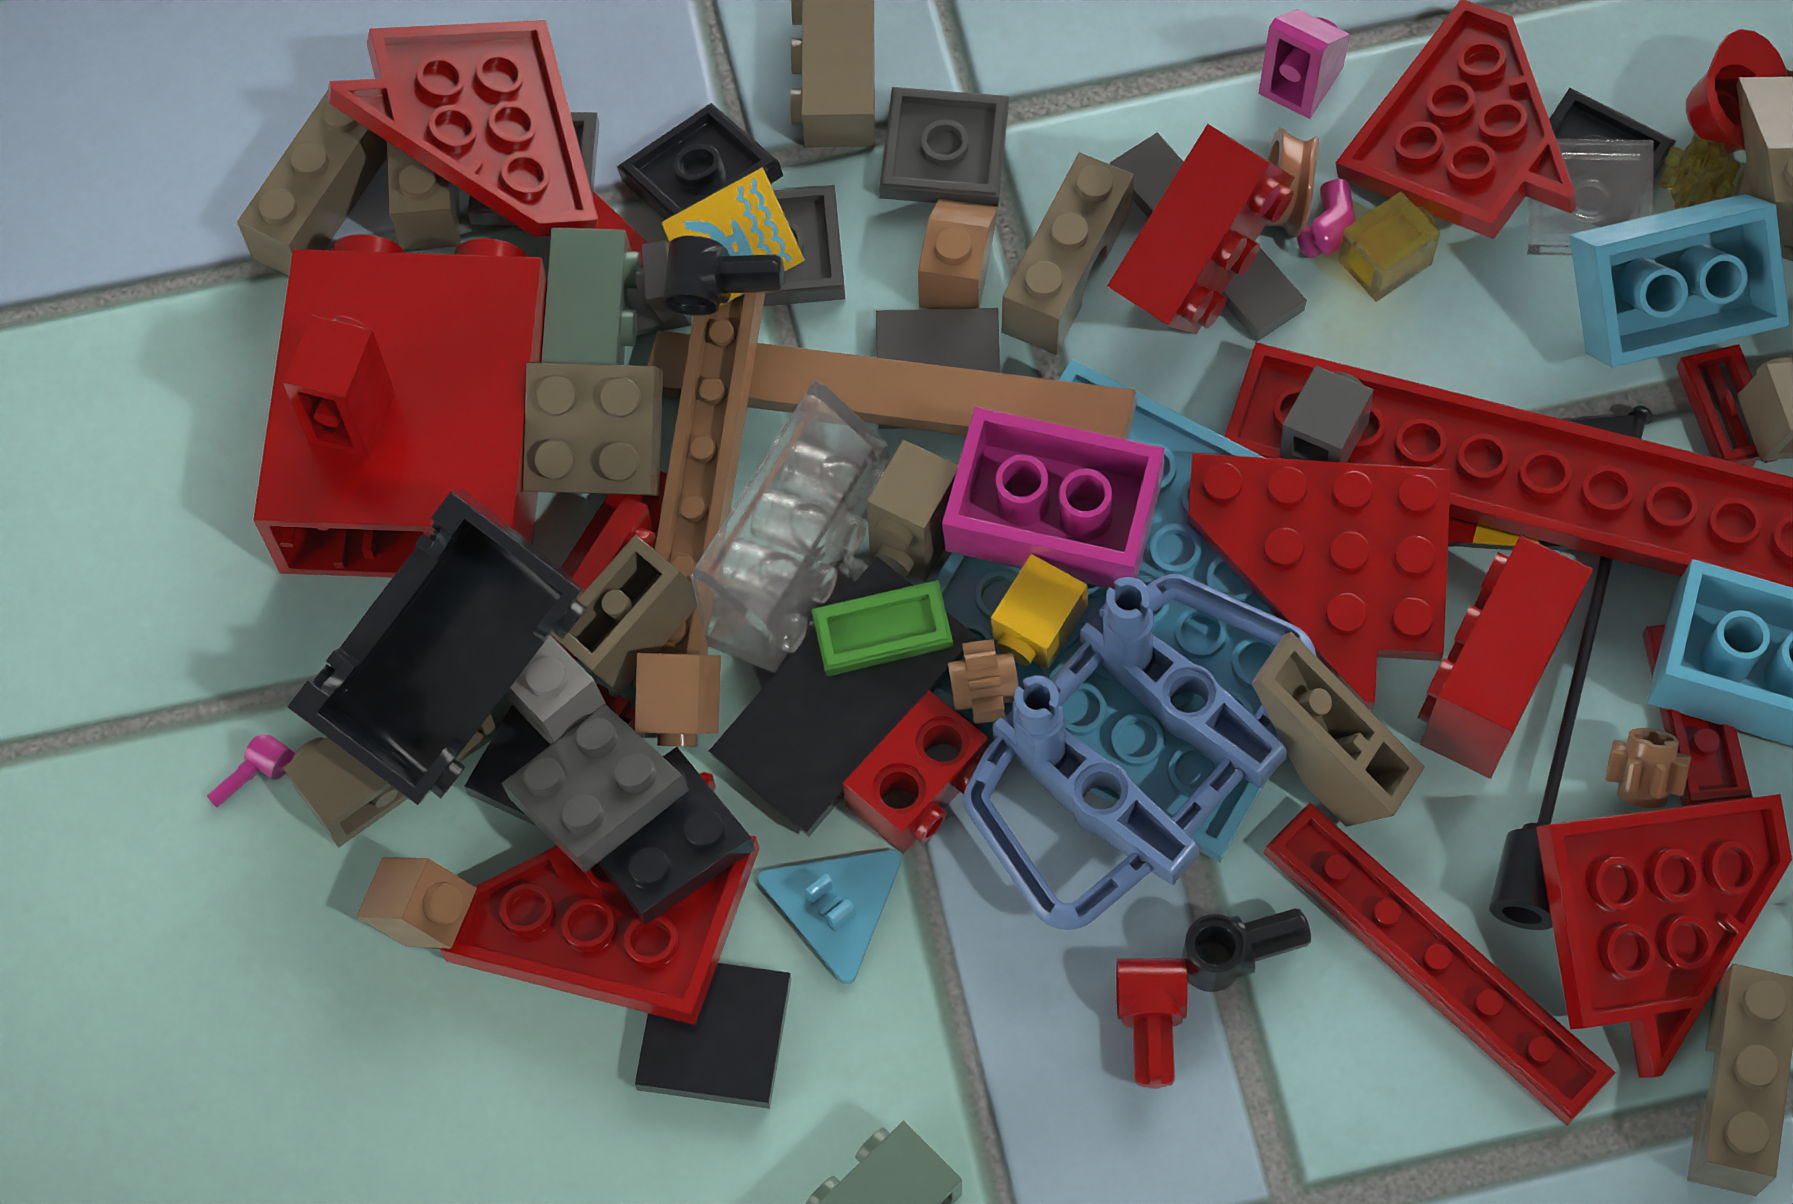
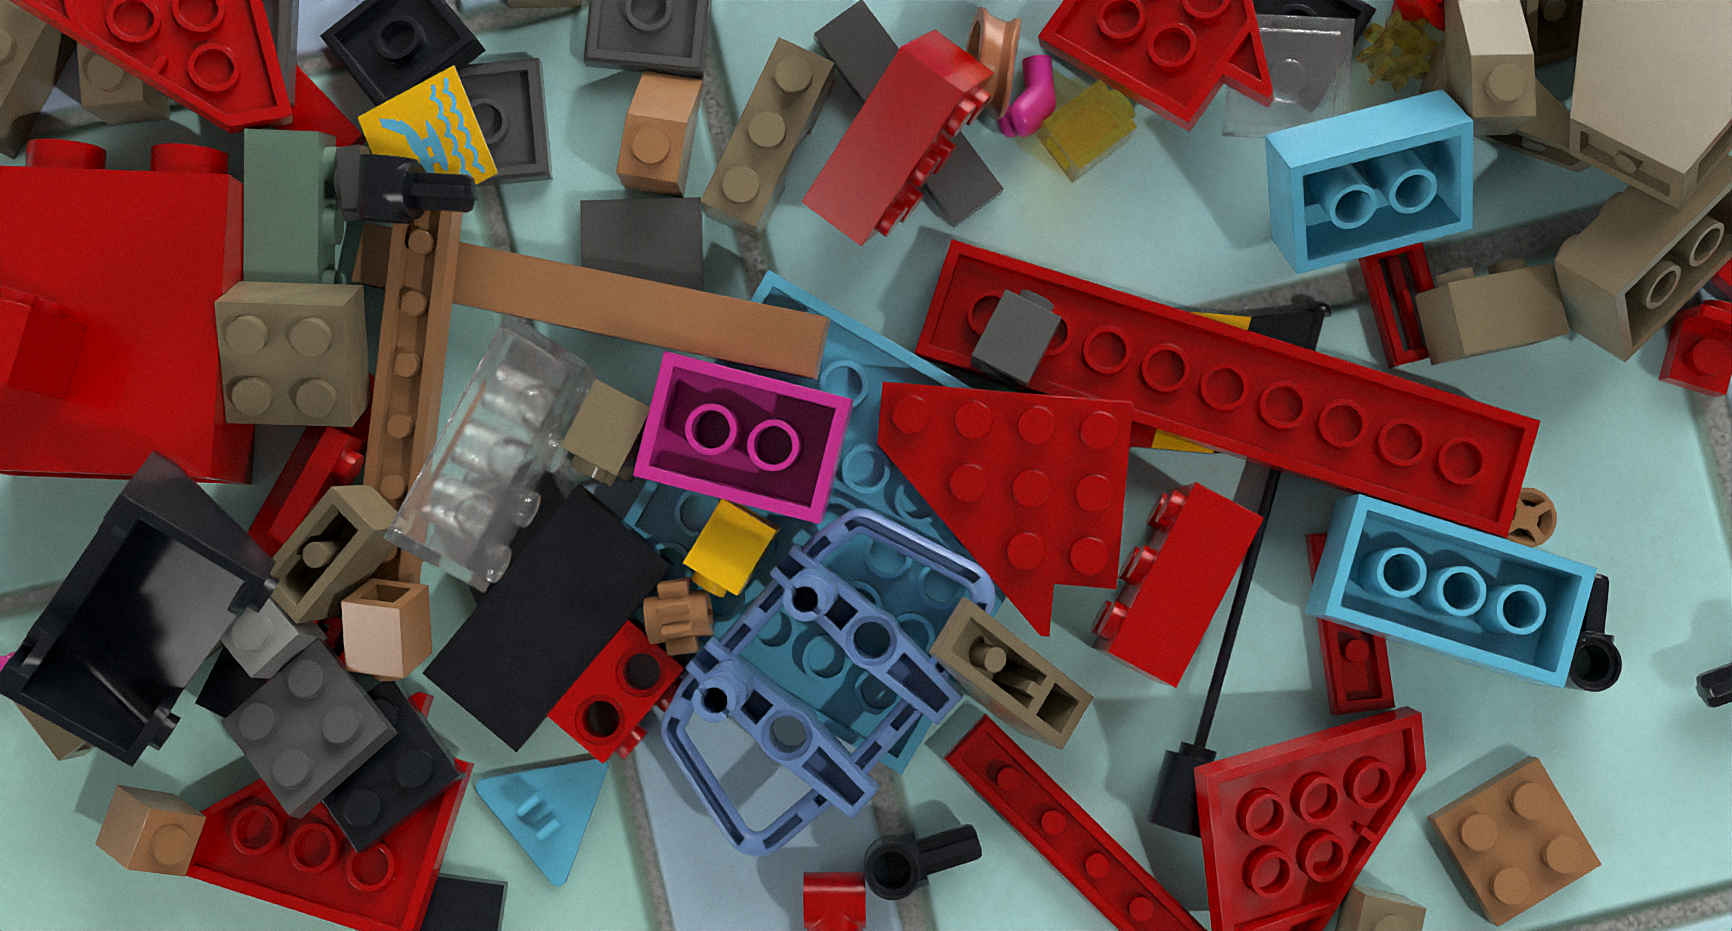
camera: 10 degrees left, 20 degrees up
bright green tile [812,580,954,676] -> none
medium nougat gear [1605,728,1691,808] -> none

